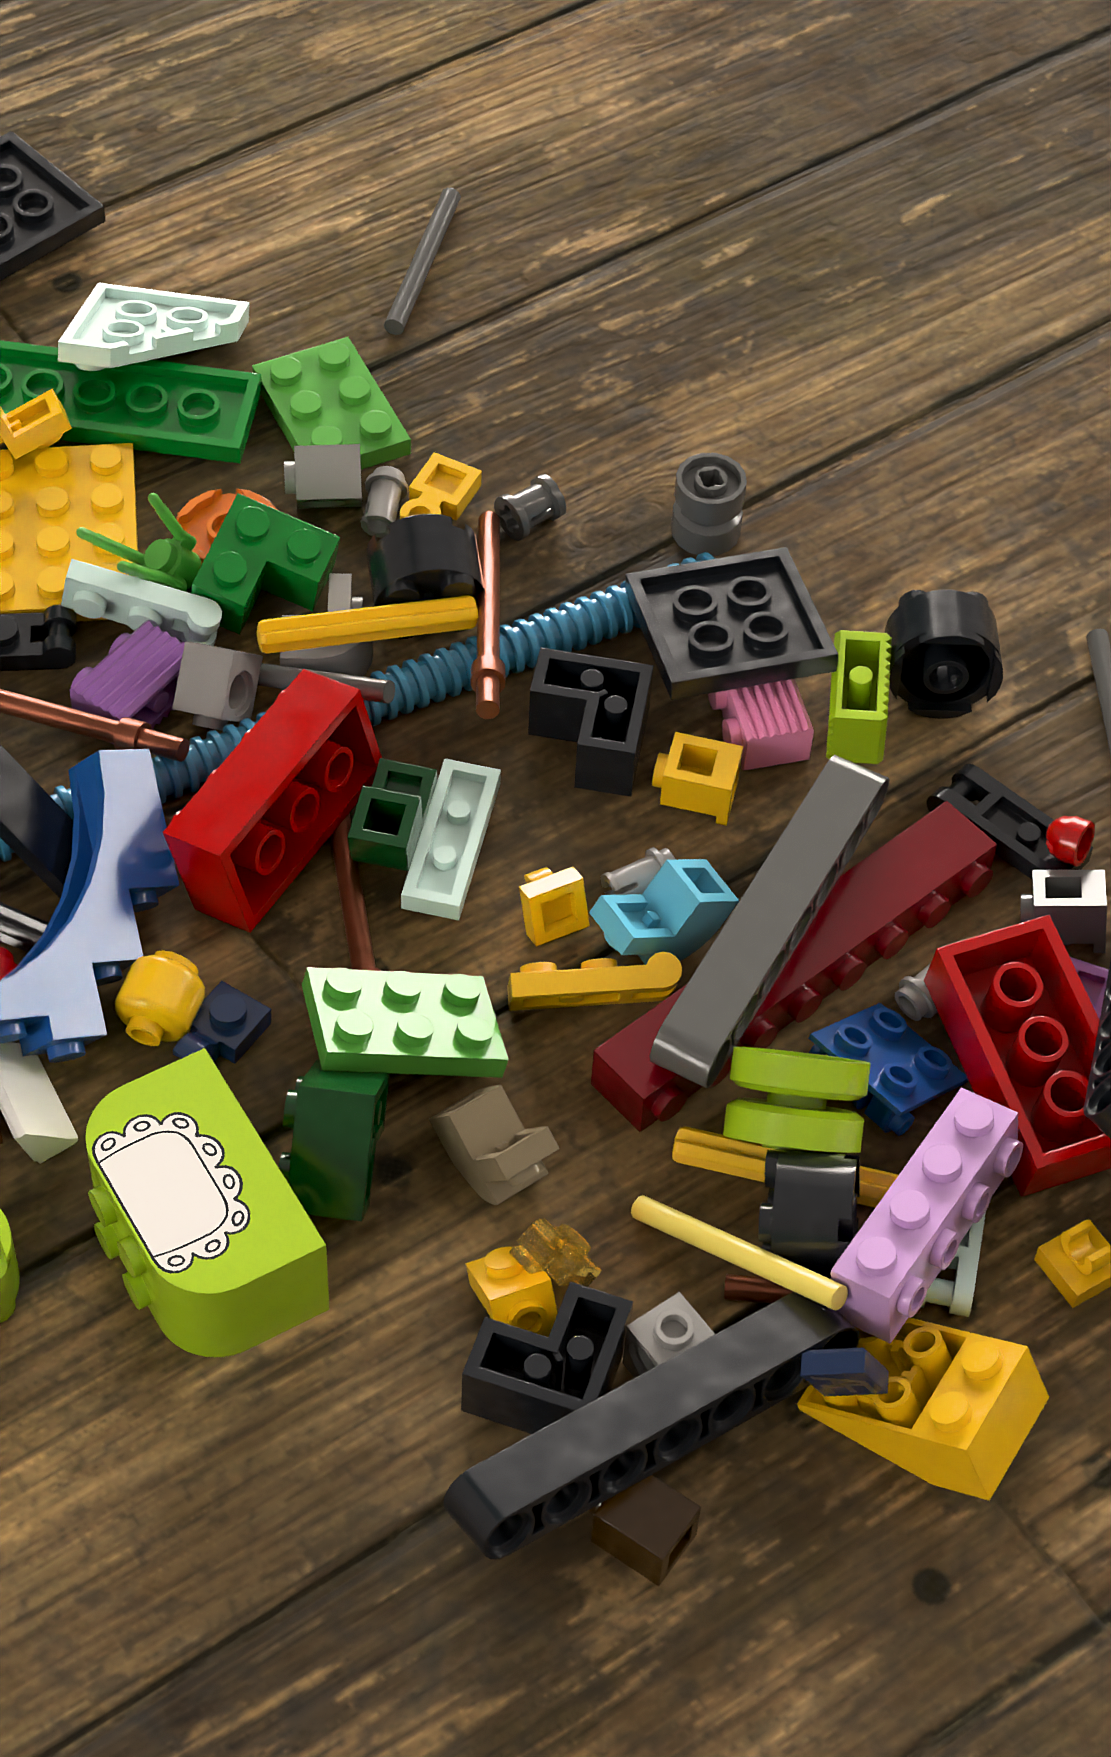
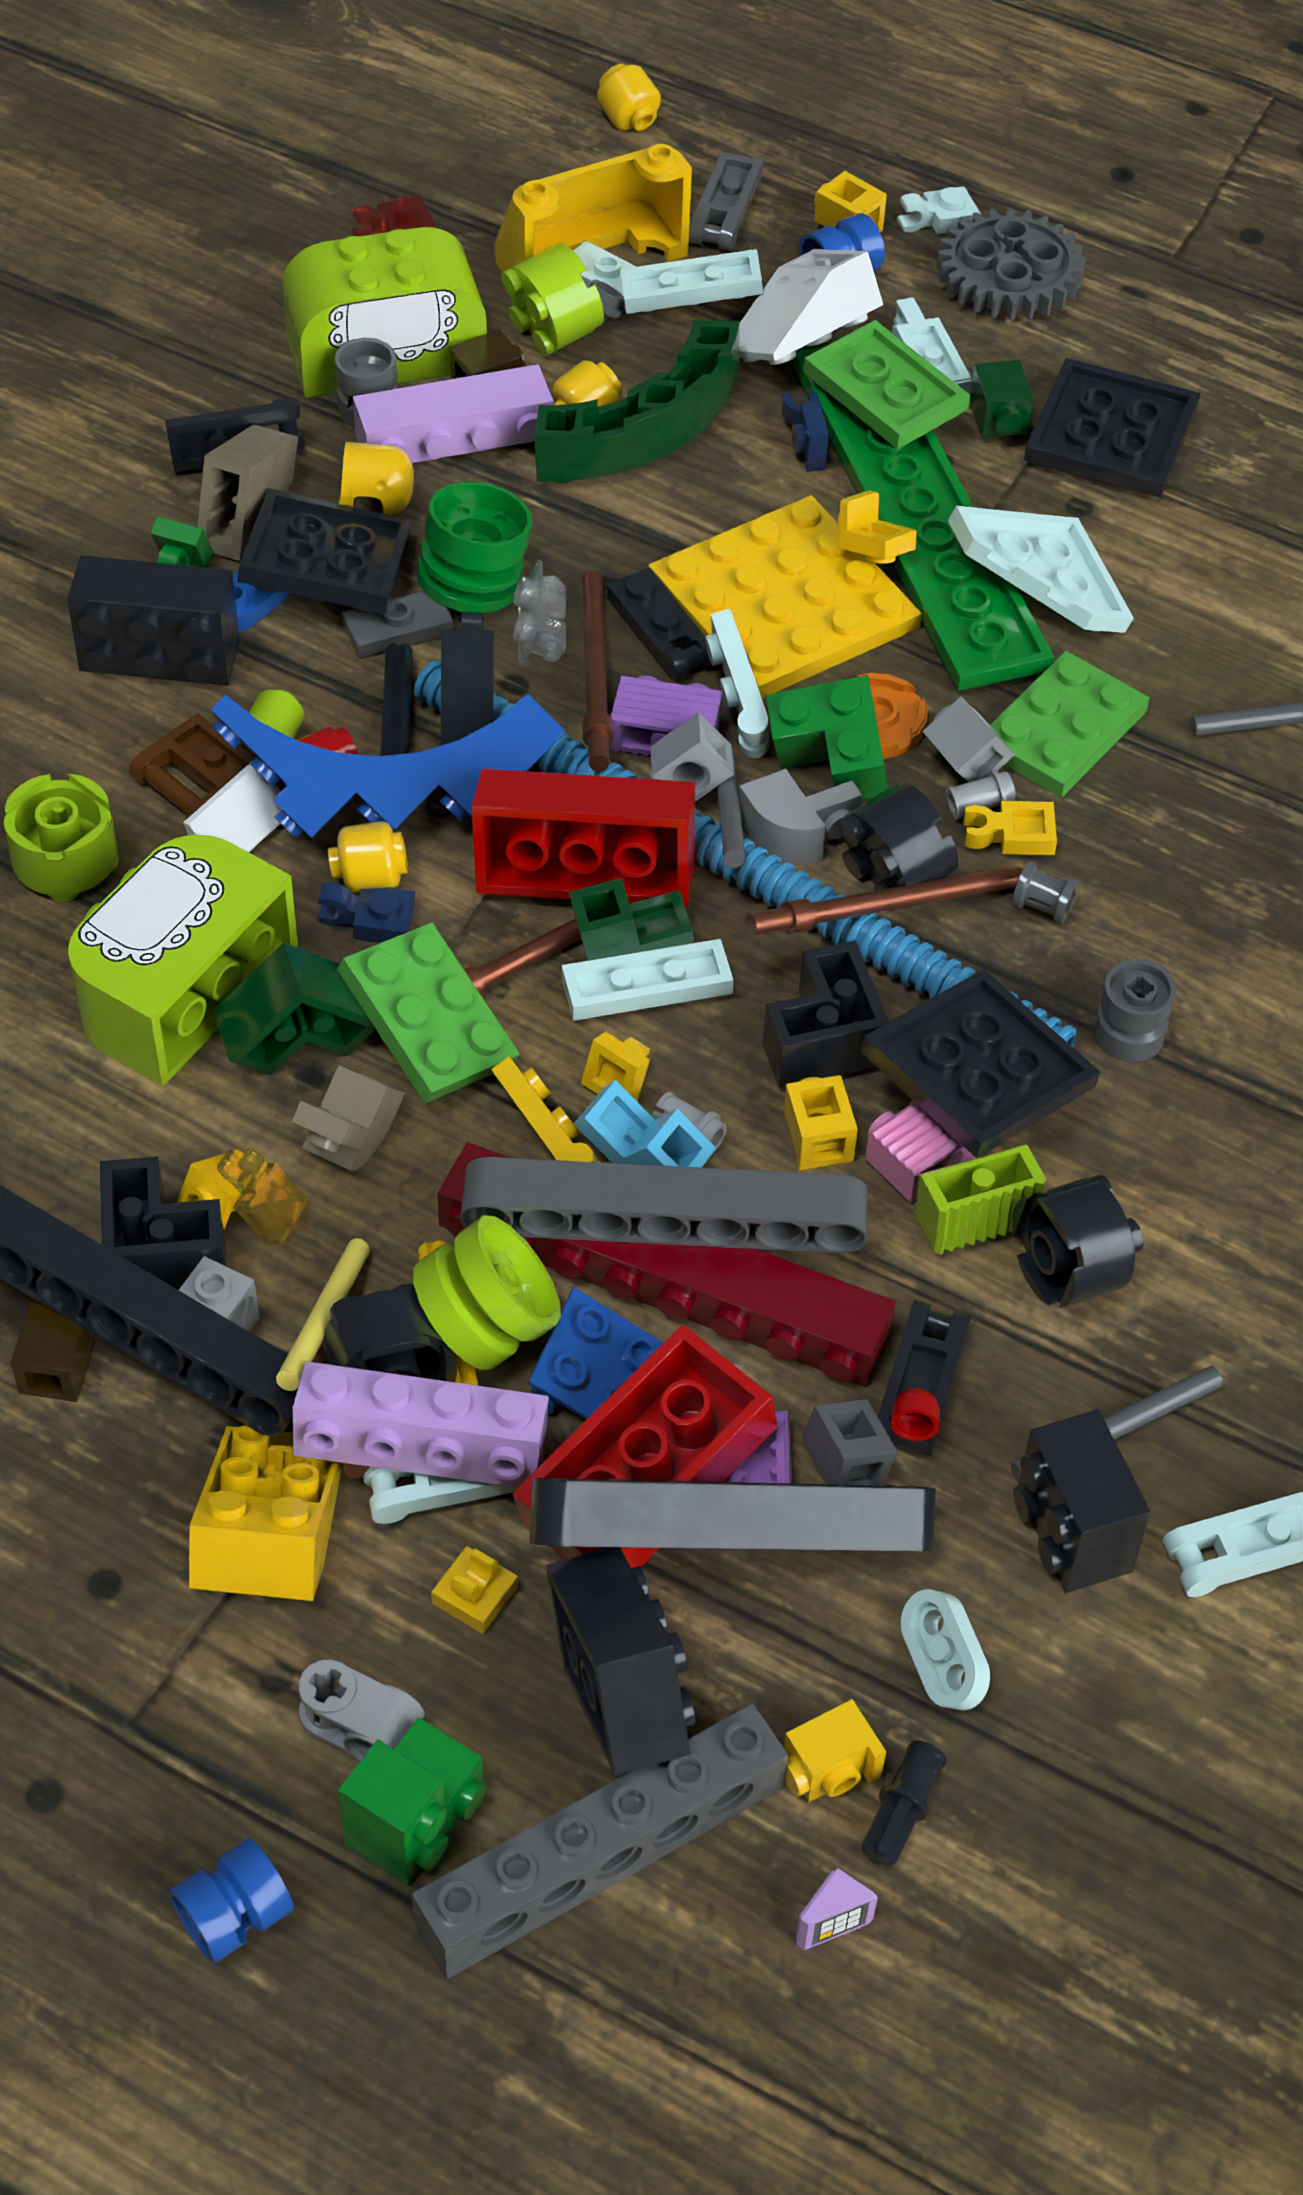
camera: 65 degrees right, 0 degrees up
bright green plant [76,493,202,592] -> none
yellow axle [256,595,478,654] -> none
dark blue tile [800,1348,889,1396] -> none

